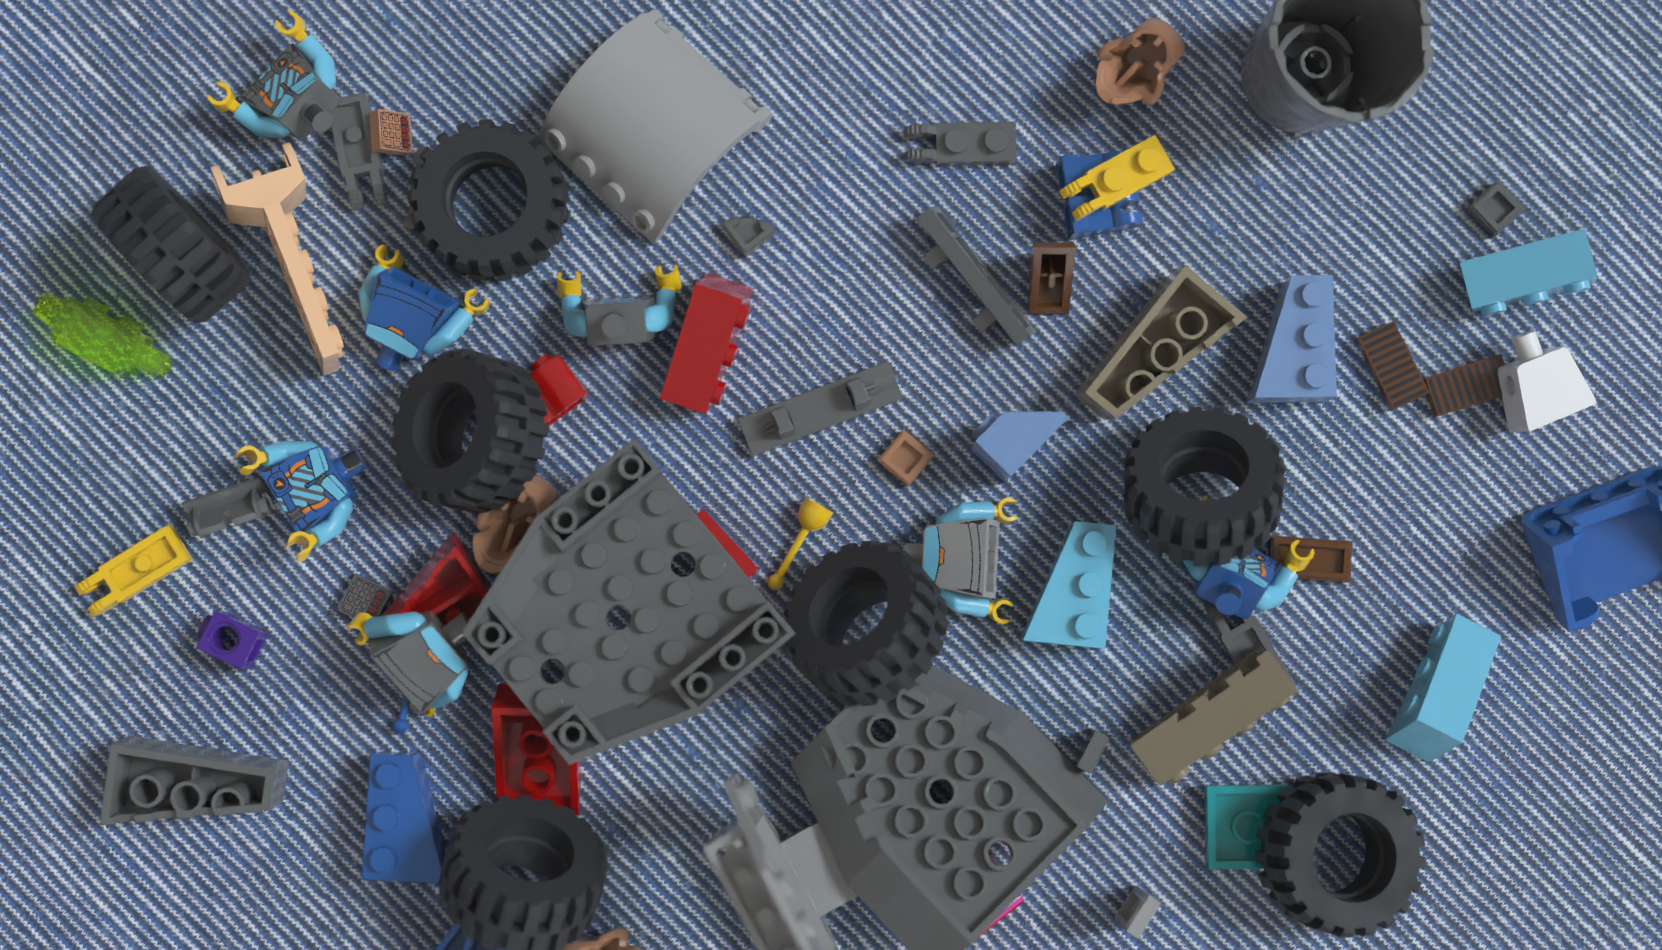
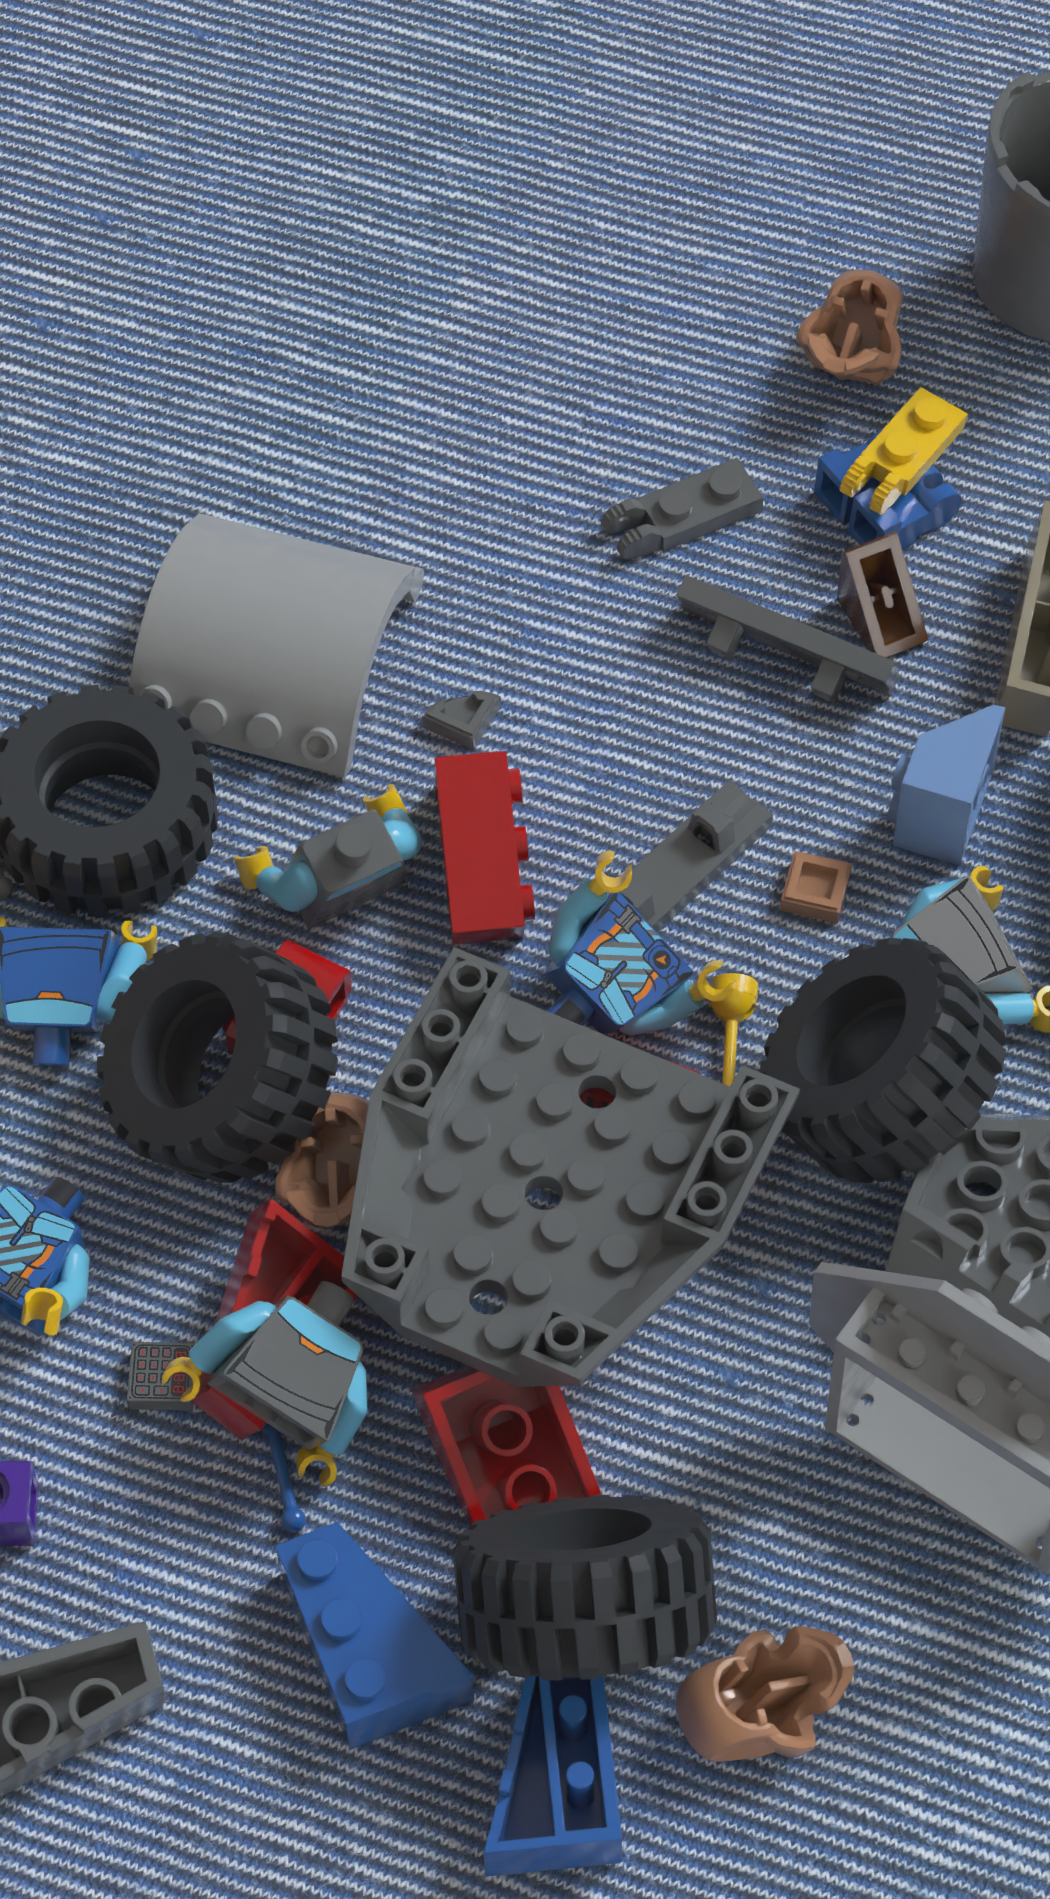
camera: 25 degrees left, 25 degrees down
none -> torso [545,850,736,1036]

